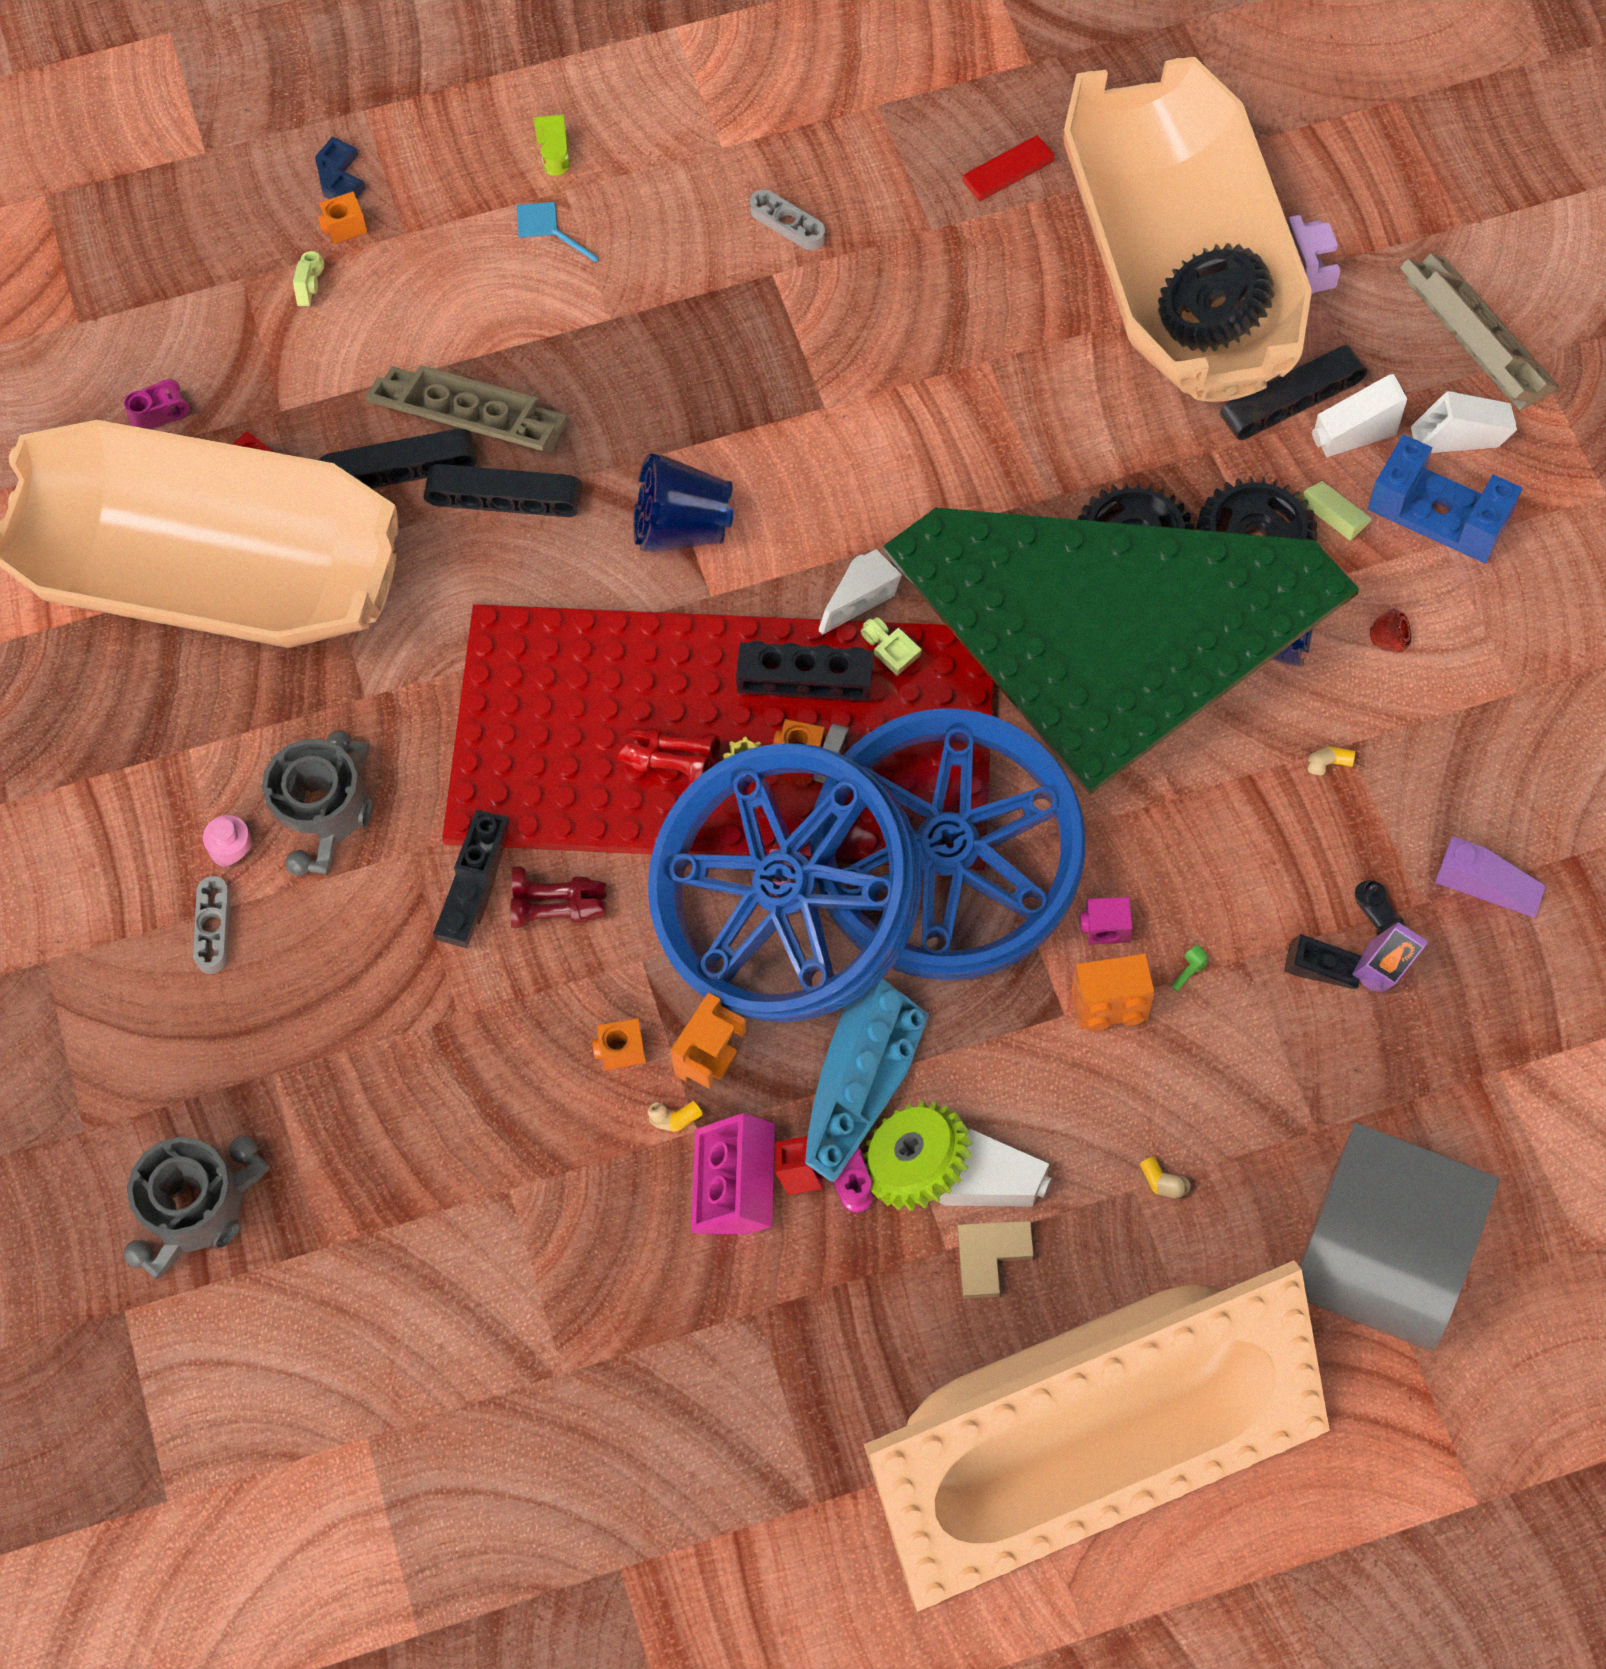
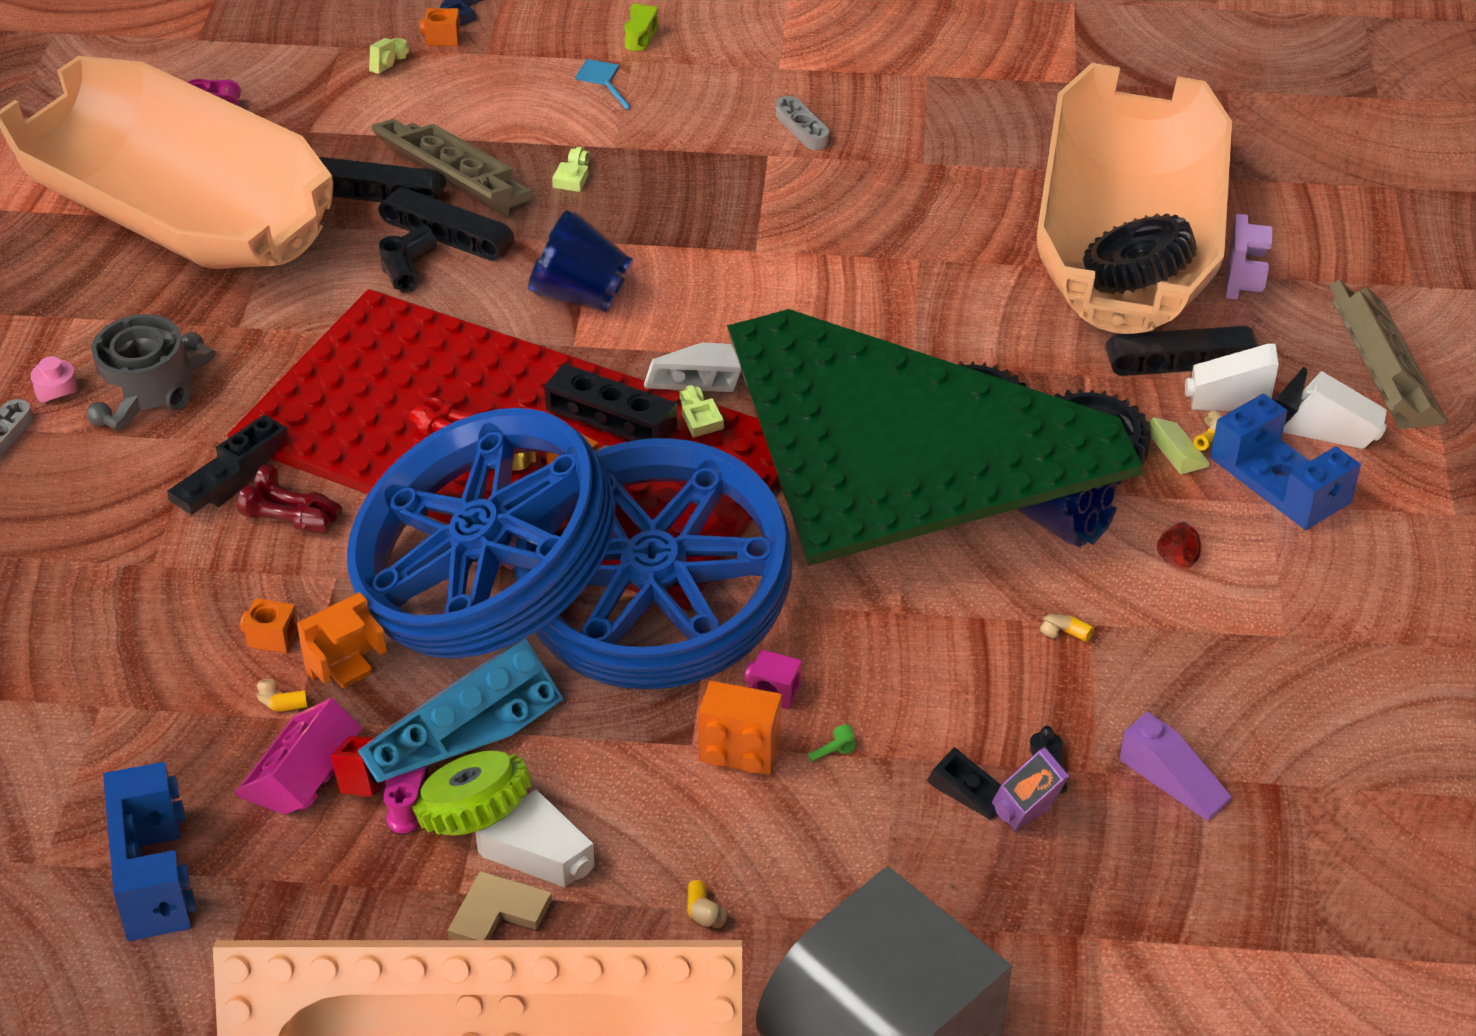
camera: 20 degrees right, 20 degrees down
red tile [962,135,1055,202] -> none
none -> blue plate [103,762,196,941]
none -> black piece [379,224,437,293]
none -> yellowish green plate [552,146,590,192]
none -> yellow arm [1194,410,1224,451]
none -> black slope [1274,367,1308,425]

